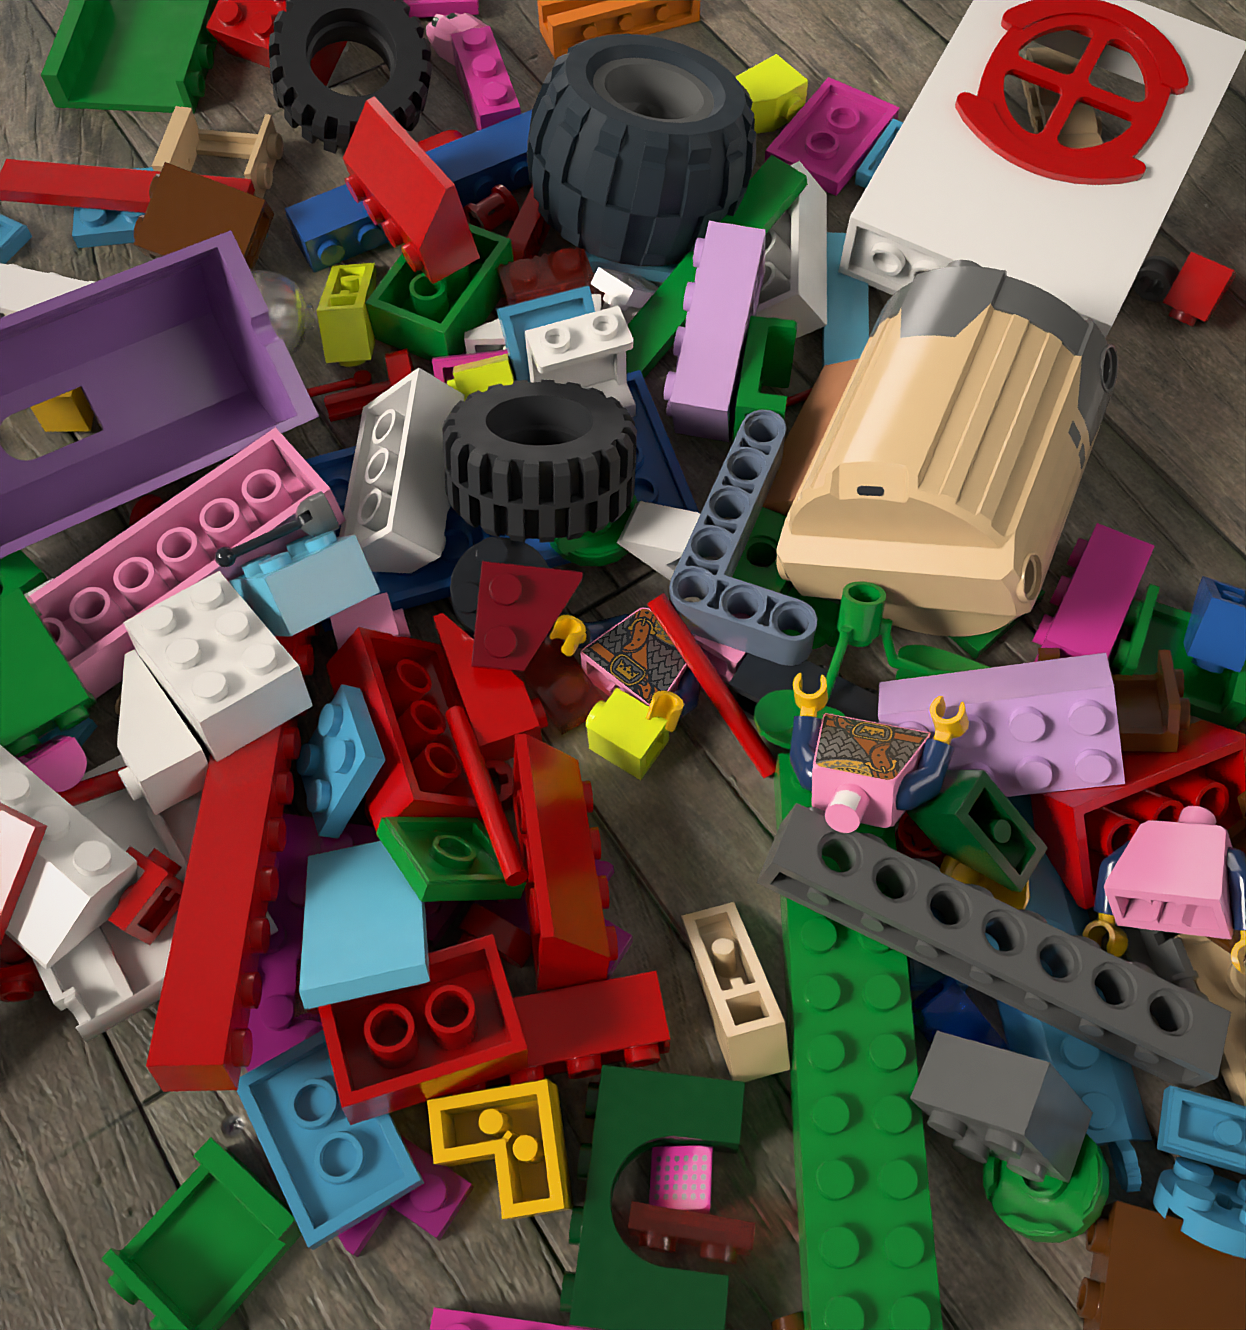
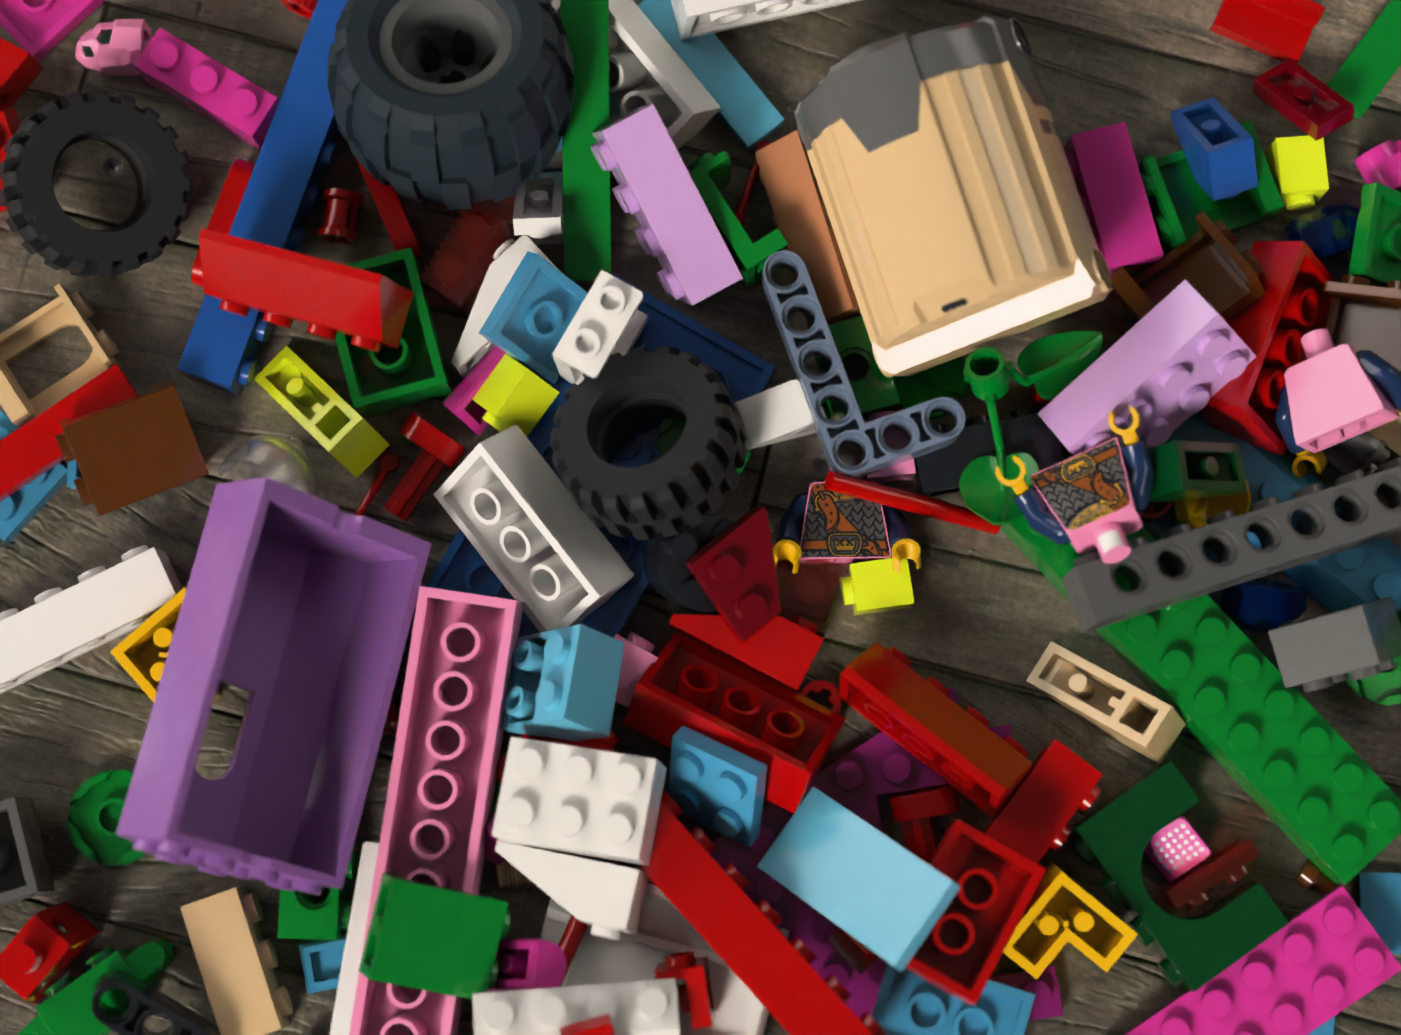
camera: 40 degrees left, 20 degrees up
hinge [215,491,340,567] -> none
green tile [376,817,527,902] -> none
red bar [445,706,528,886] -> none

